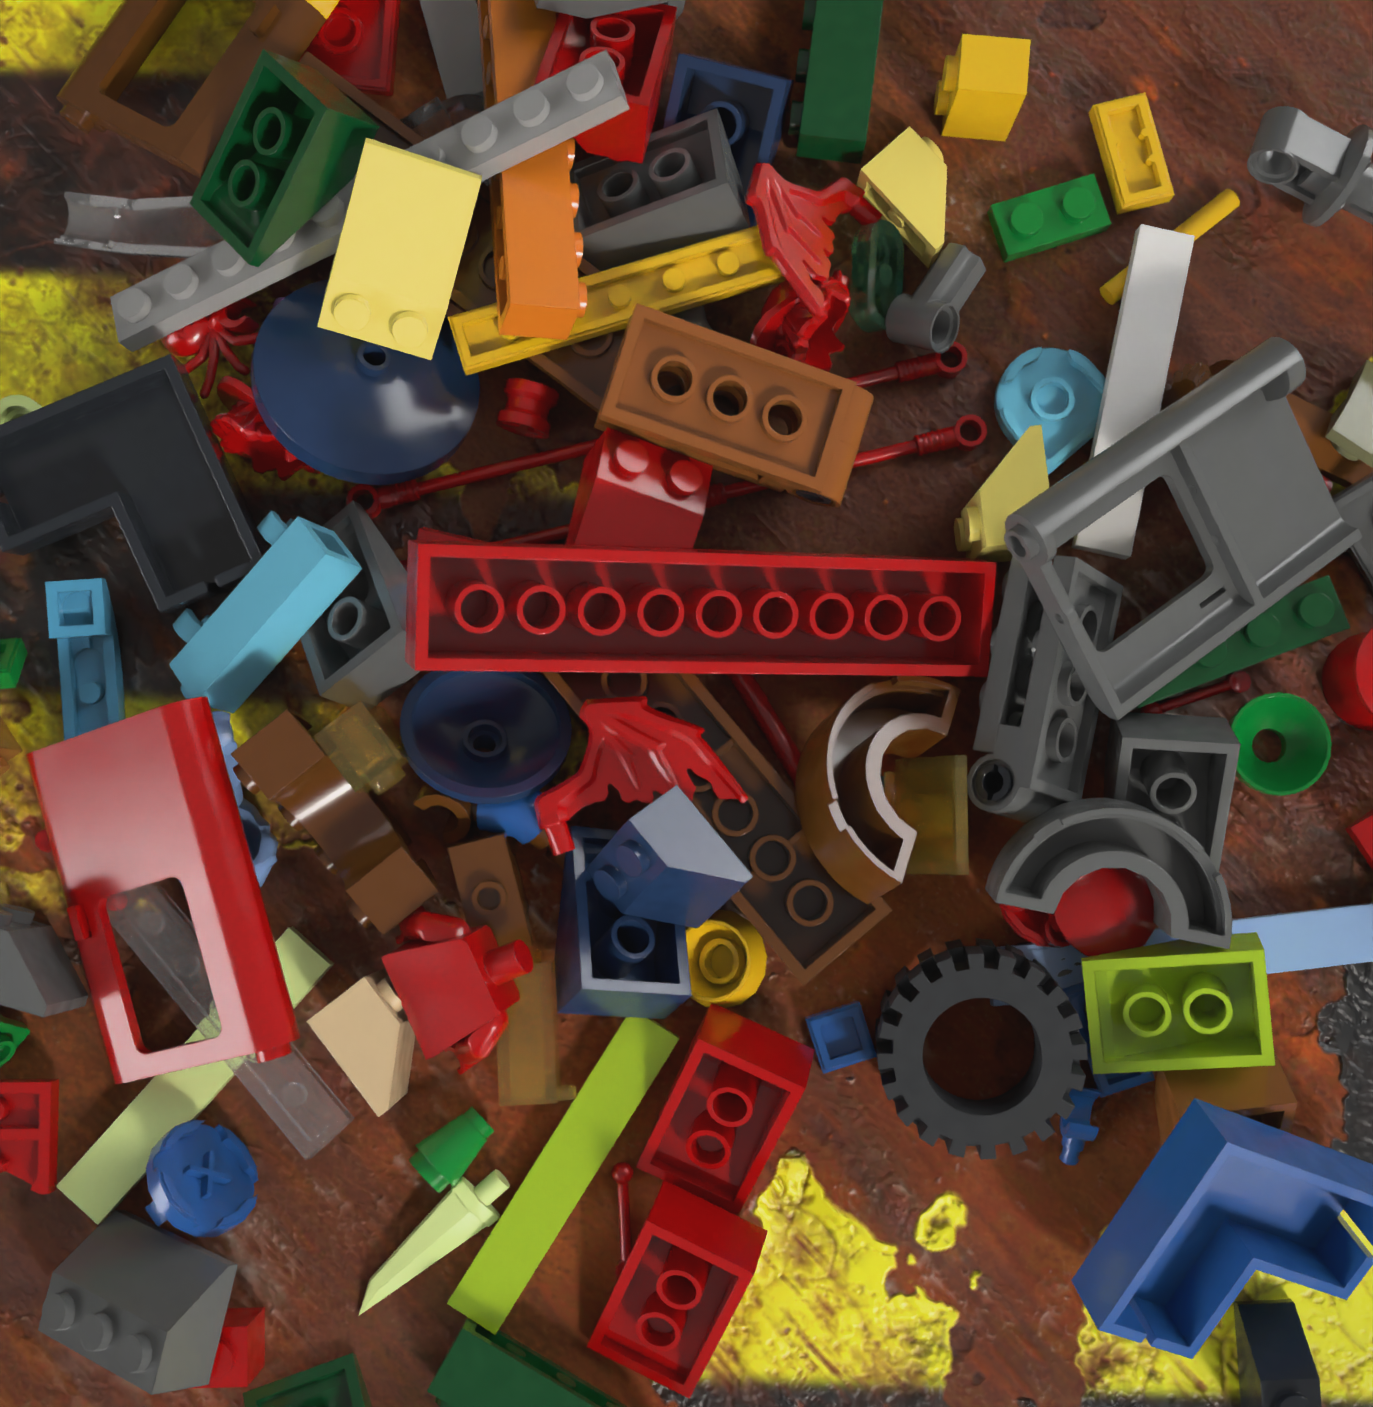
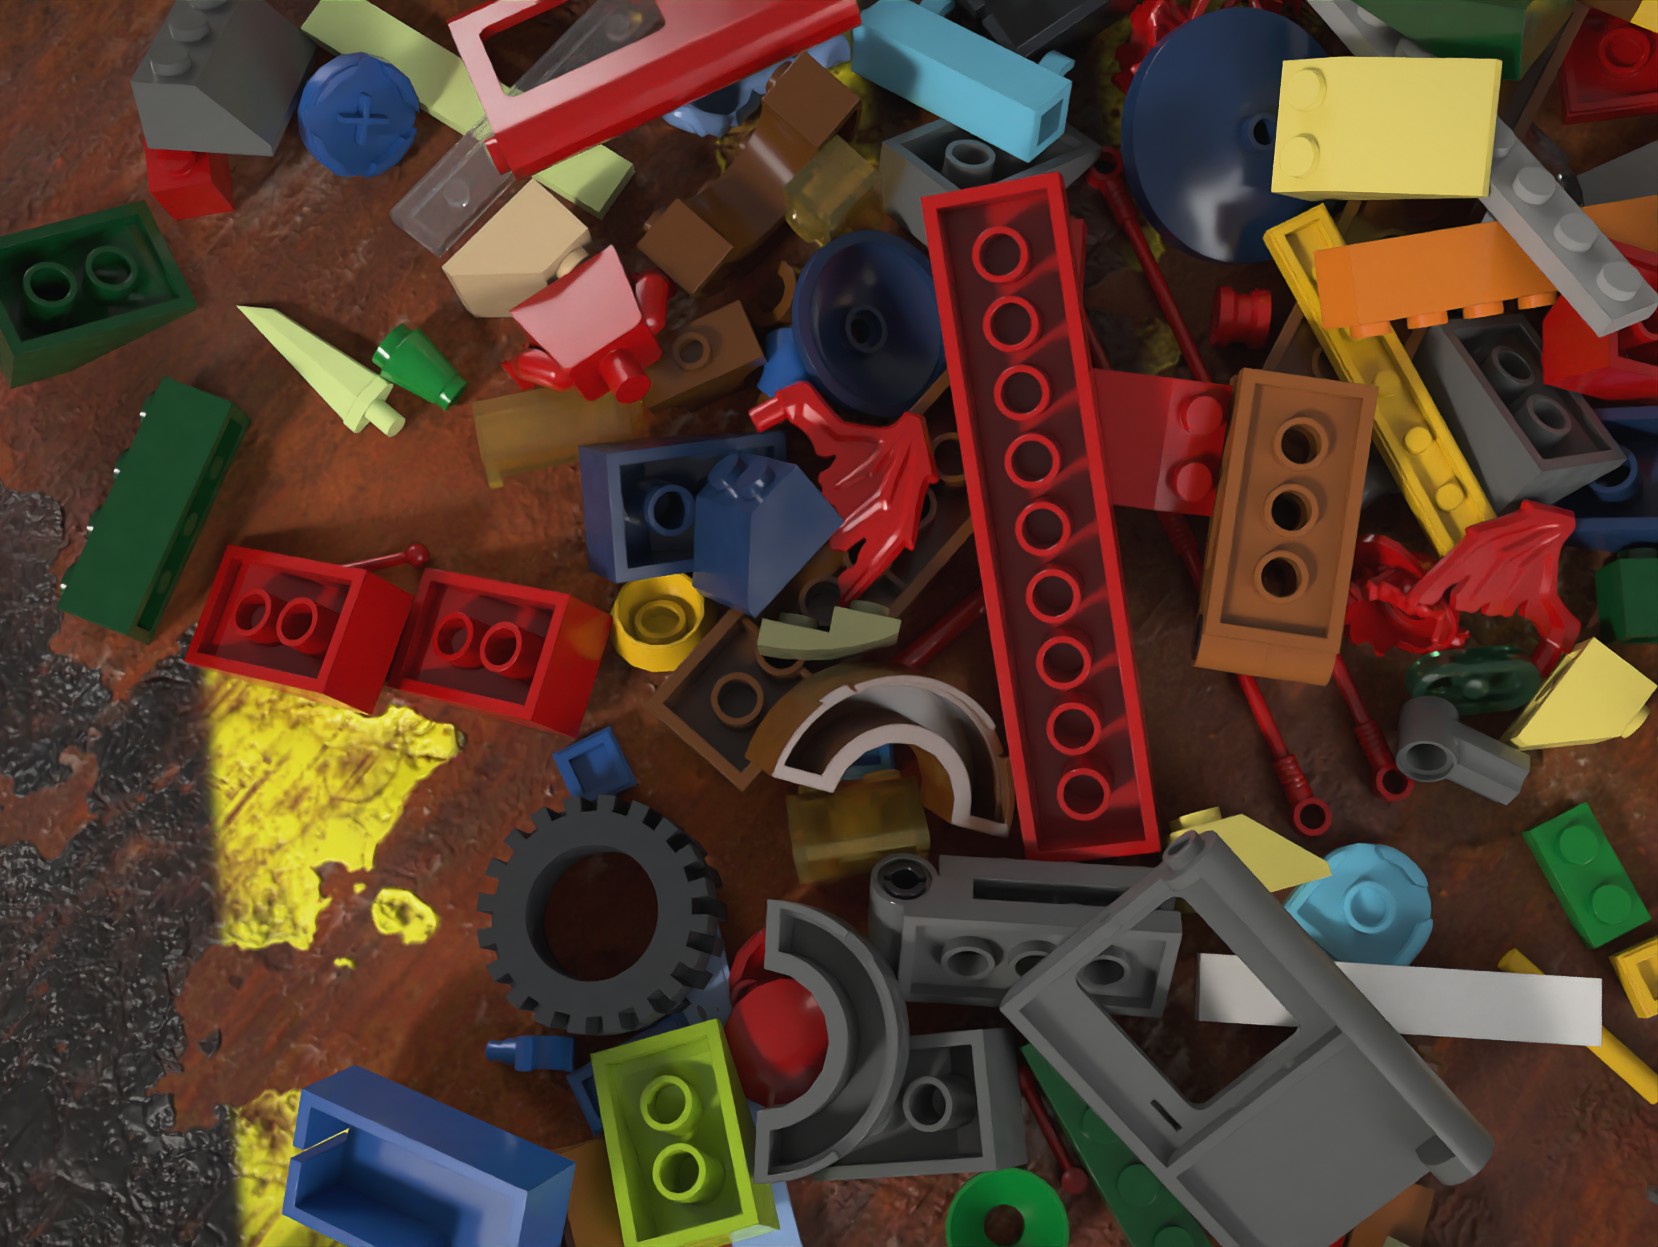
camera: 85 degrees right, 5 degrees down
lime tile [447,1017,680,1335] -> none
none -> olive slope [757,600,901,660]

